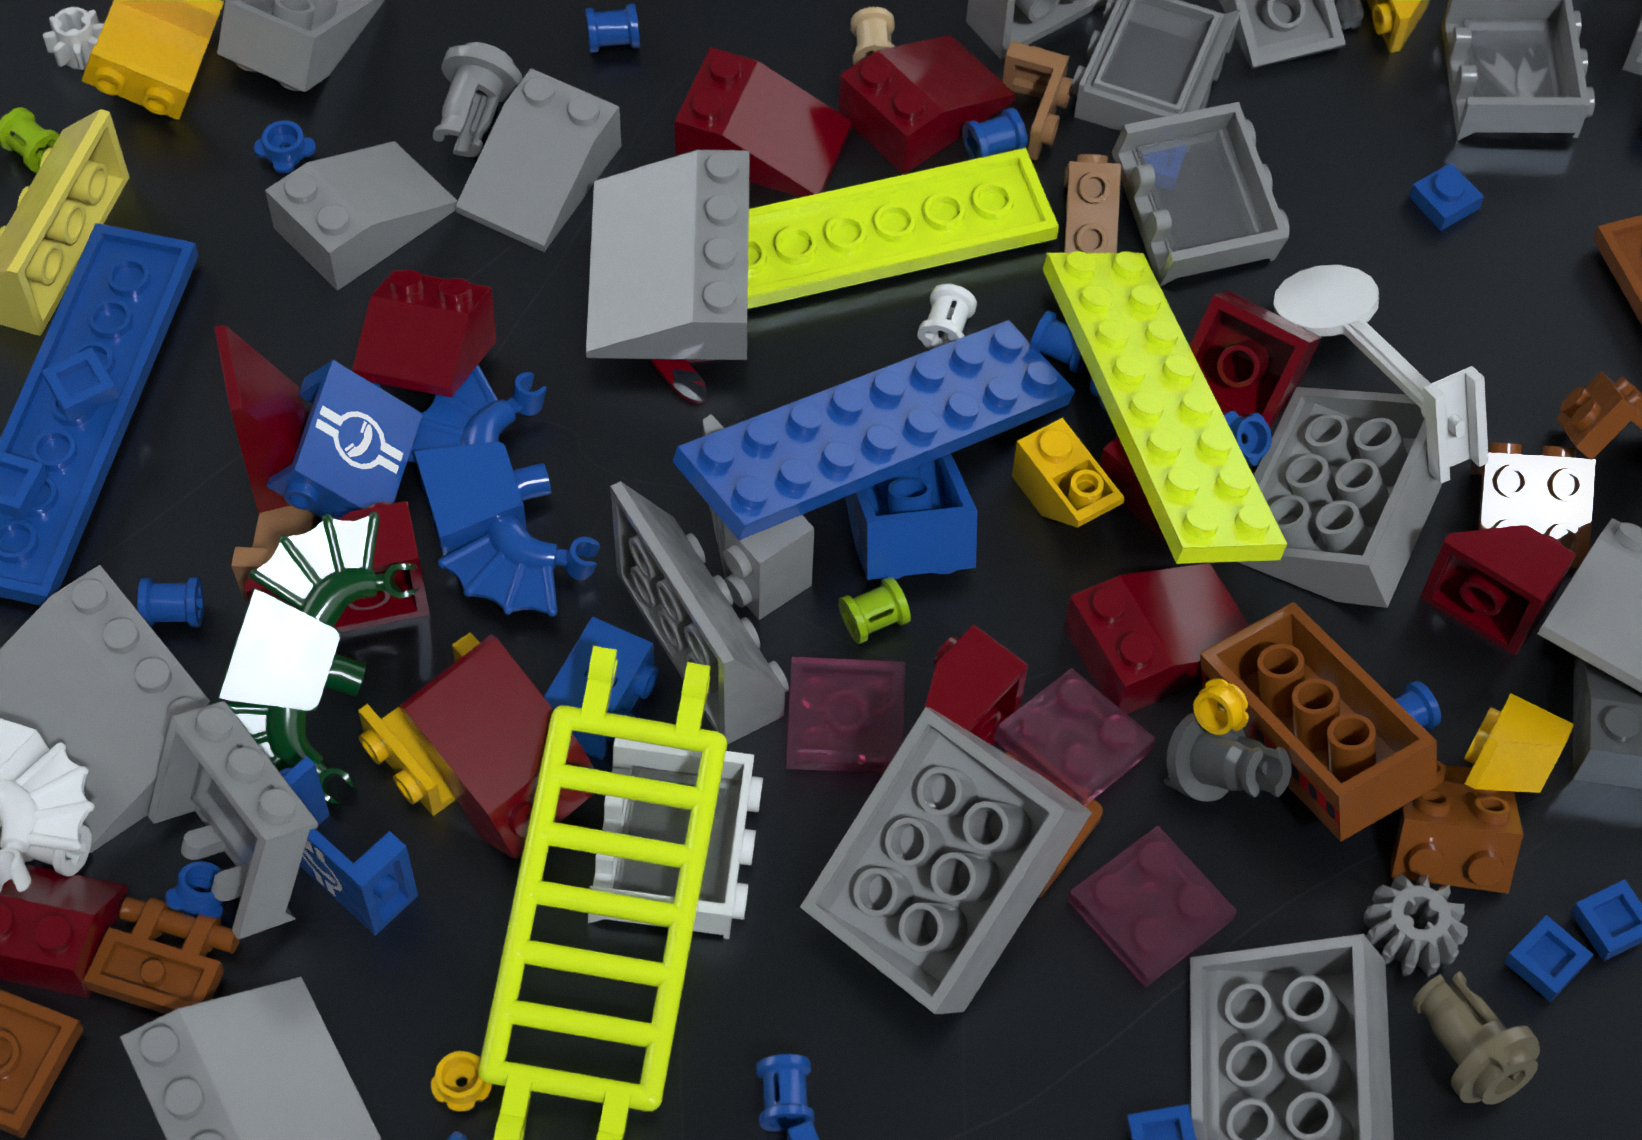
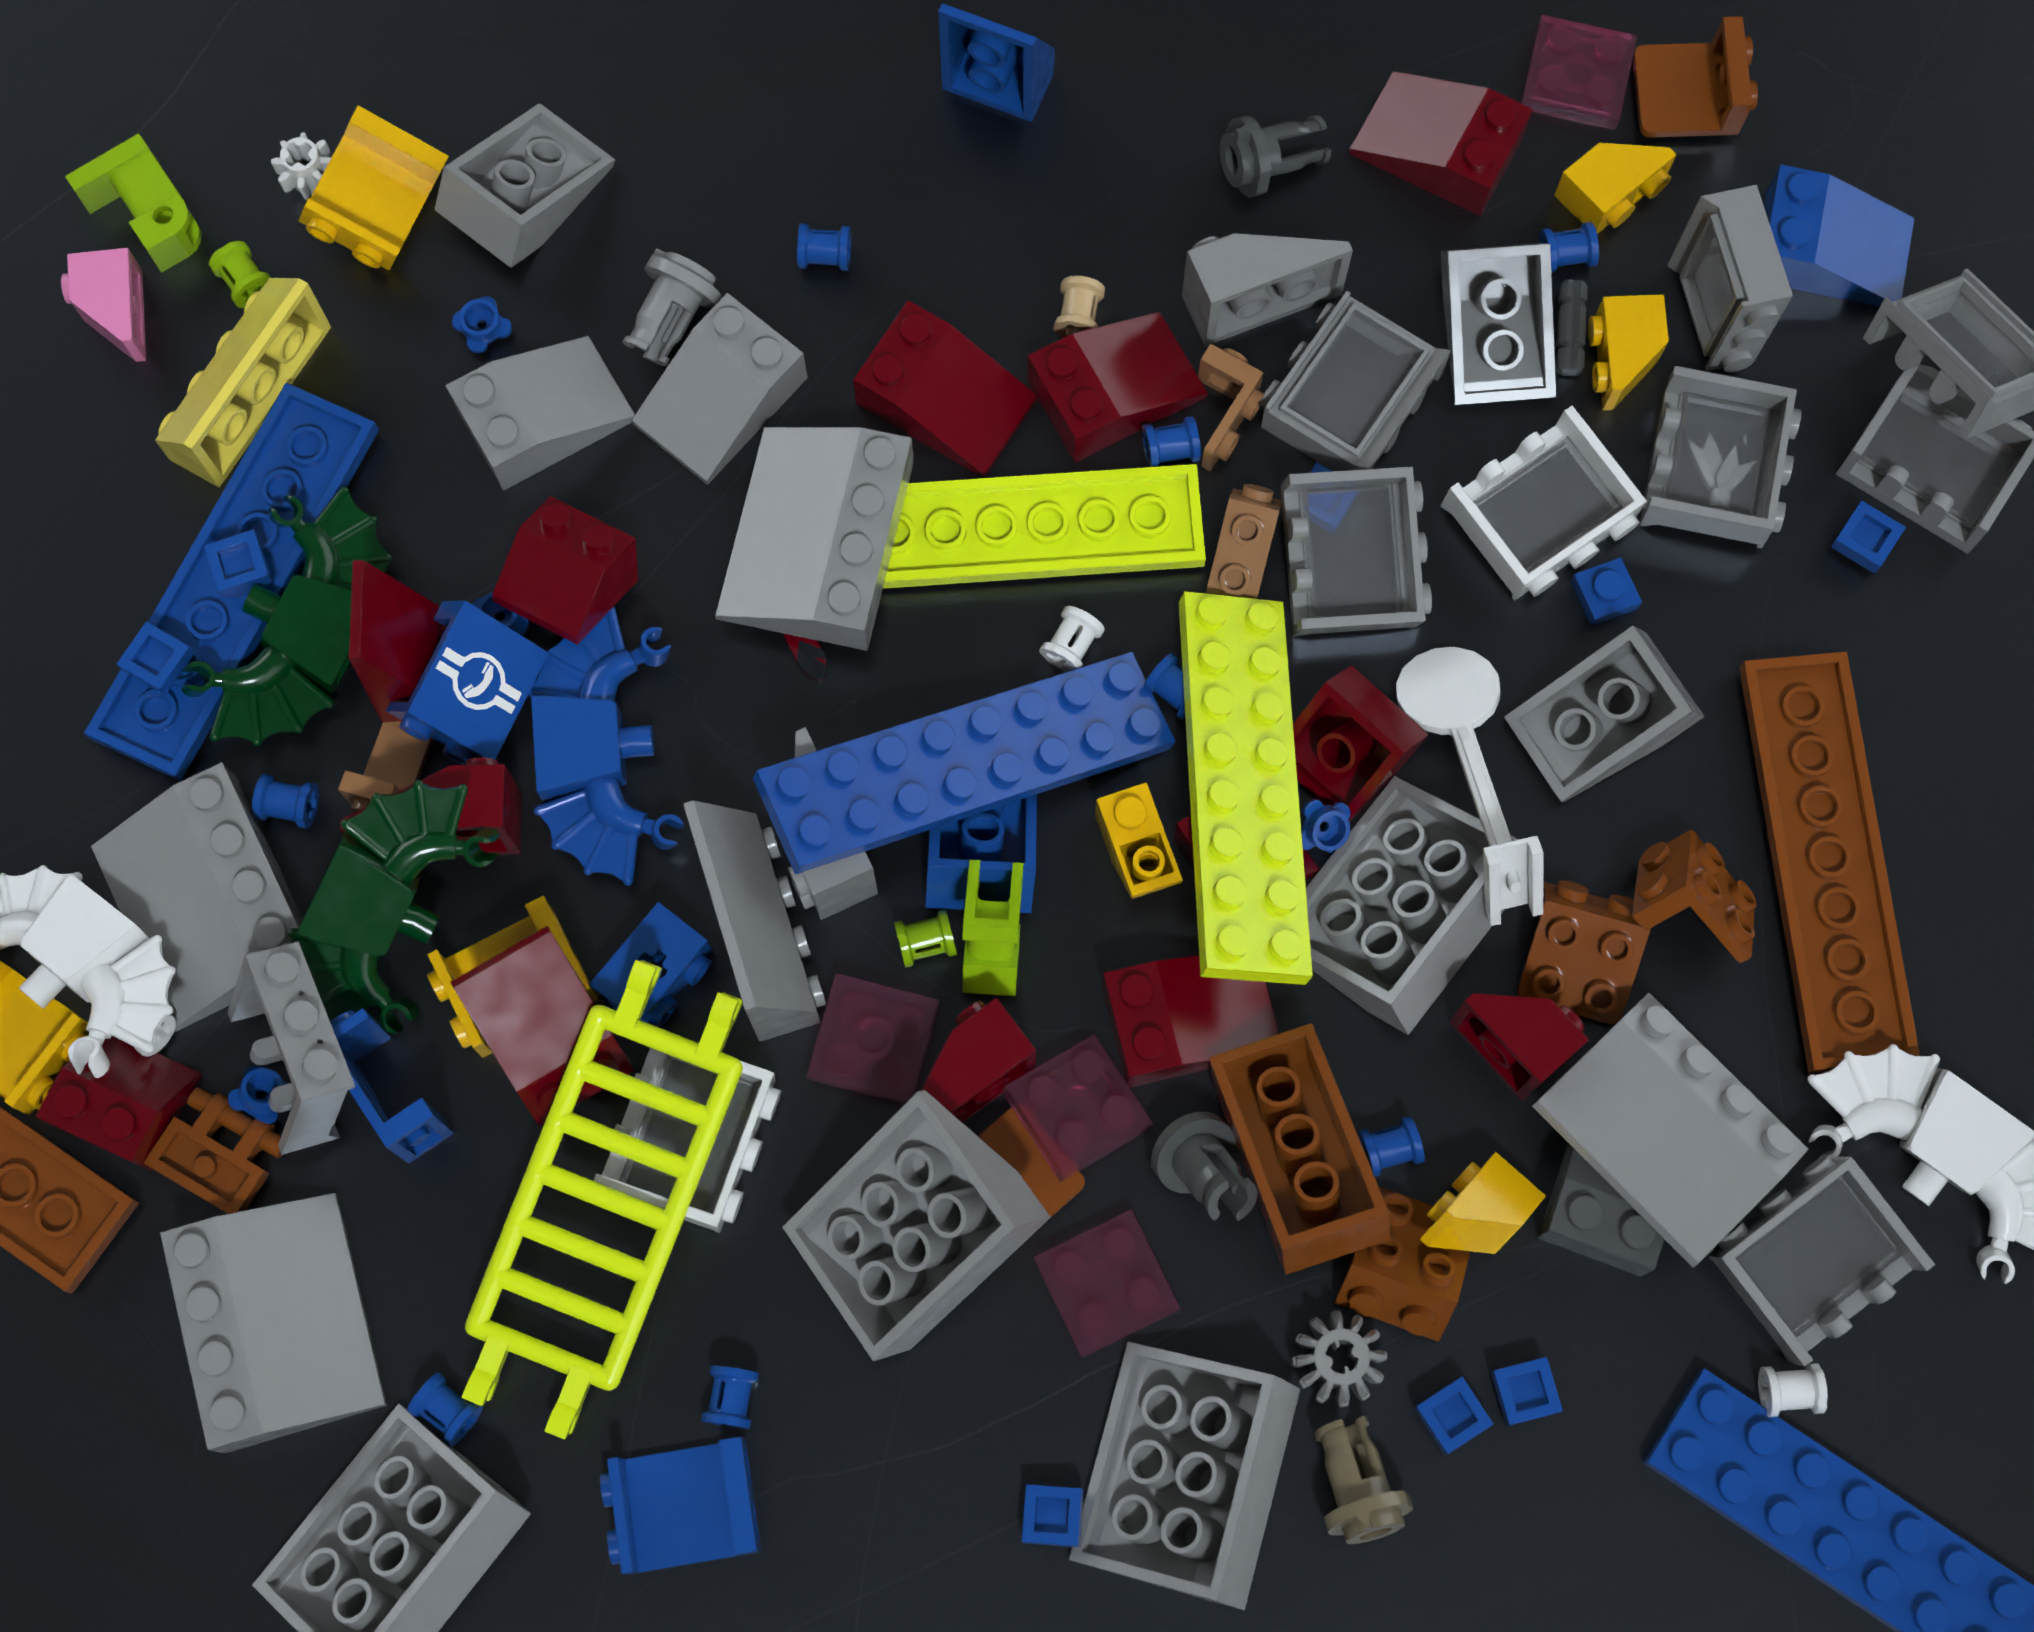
camera: 15 degrees right, 15 degrees up
yellow plate [431,1051,492,1112] -> none
yellow plate [1193,678,1249,735] -> none
none -> dark green torso [181,486,392,746]
none -> lime piece [962,860,1024,996]
none -> window [1440,405,1647,601]
none -> light grey slope [1504,626,1705,803]

